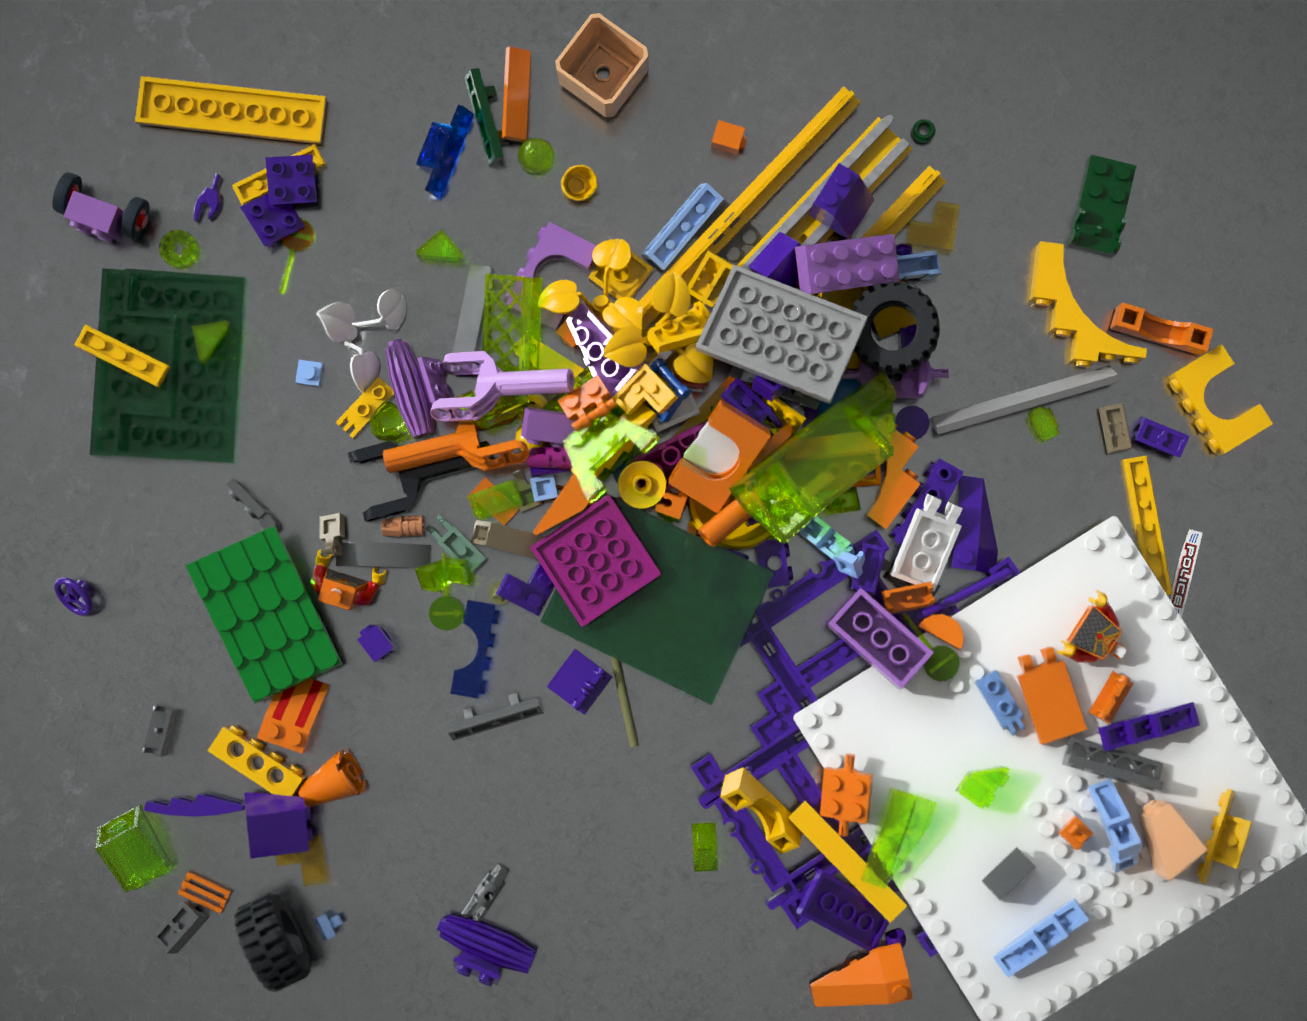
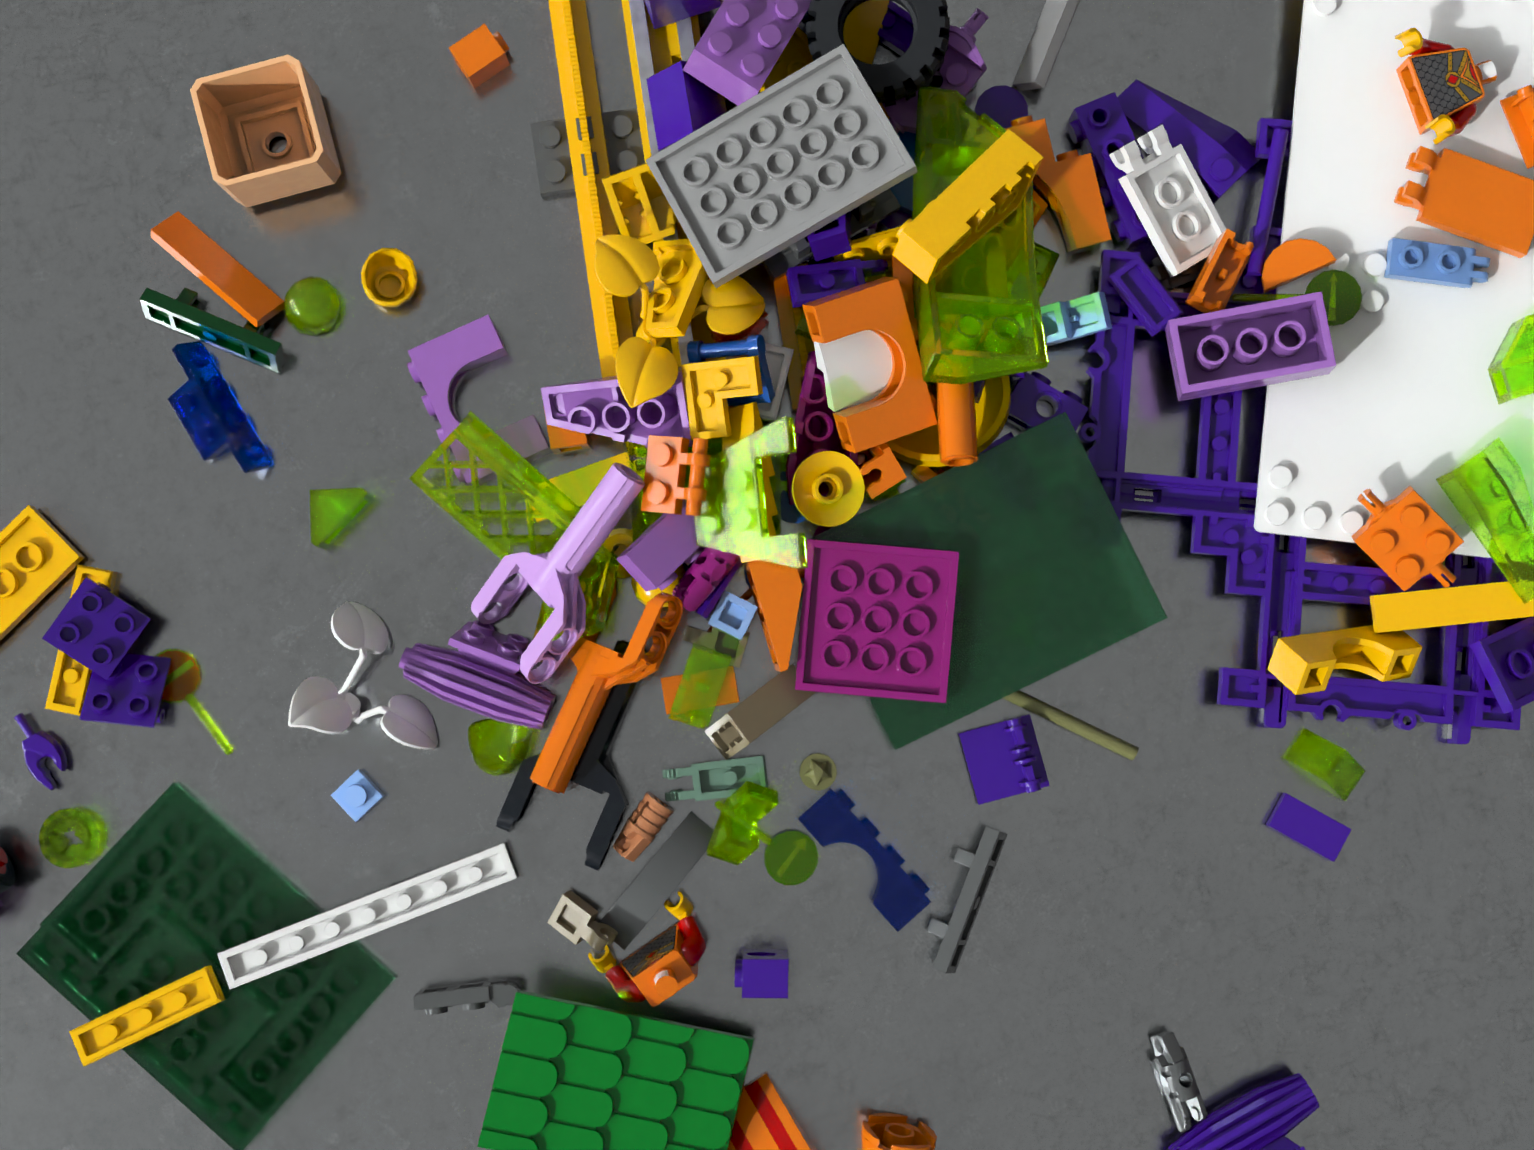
camera: 55 degrees left, 0 degrees up
clear neon green slope [192,320,231,365] -> none
yellow hinge [336,377,395,439] -> none
slope [452,265,494,353] -> none
dark purple plate [496,563,554,616] -> none
yellow plant [538,239,643,332] -> none
yellow plate [588,251,654,300] -> none
light blue fence [641,183,724,270] -> none
light blue tile [834,547,865,579] -> none
none -> white plate [217,843,518,989]
none -> yellow wedge [892,129,1044,284]
none -> dark purple tile [1266,793,1352,862]

